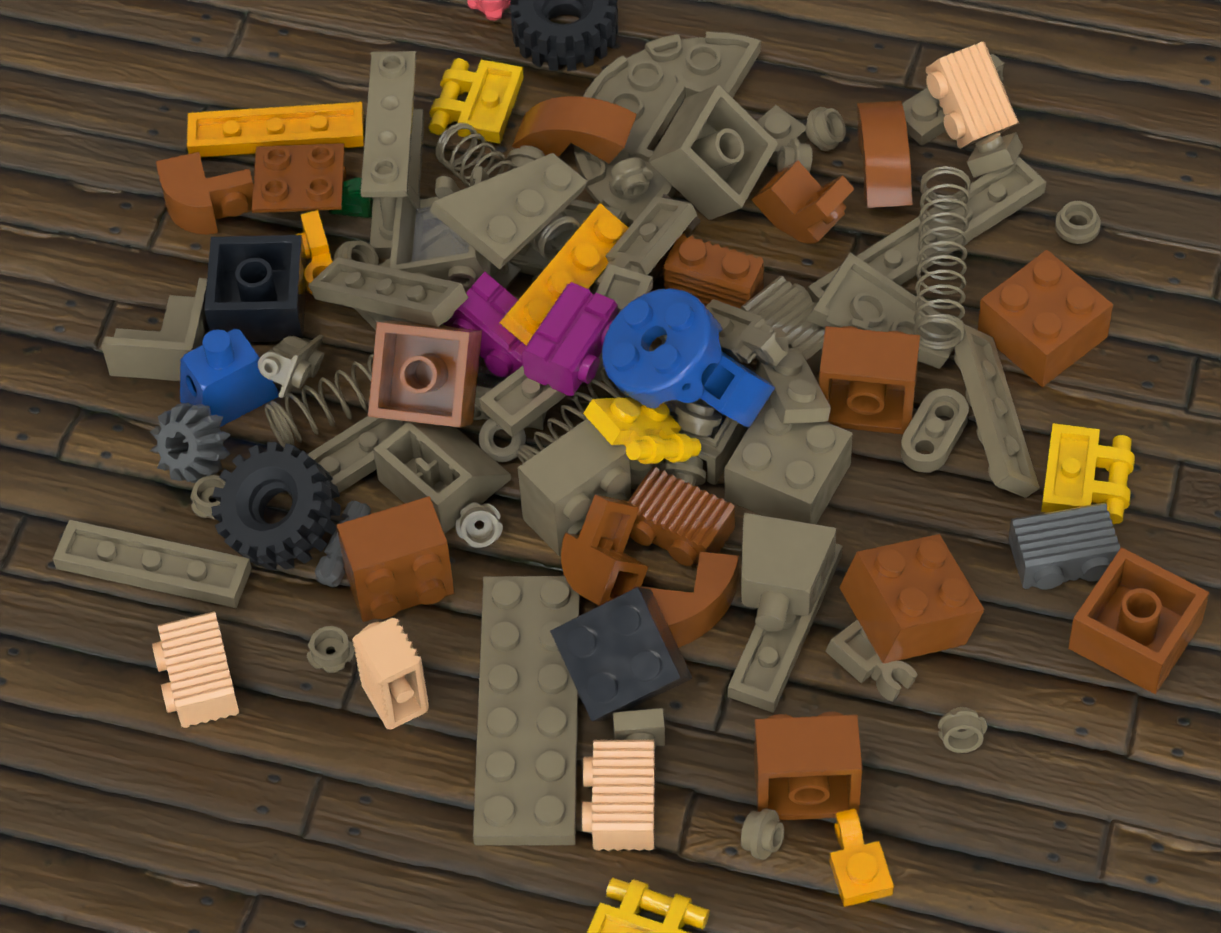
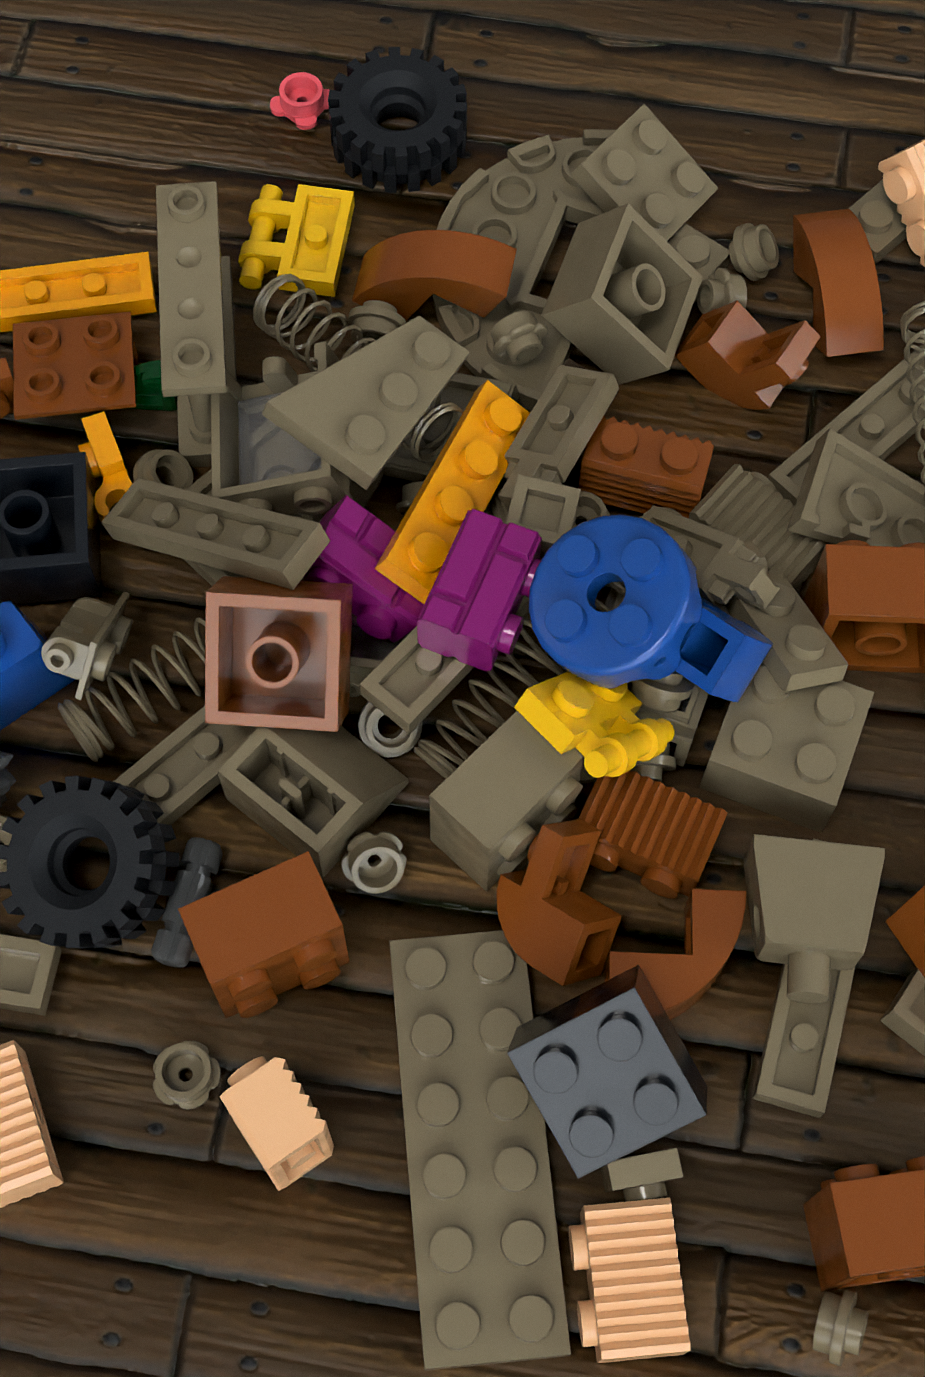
camera: 10 degrees left, 10 degrees up
none -> dark tan plate [570,104,718,241]

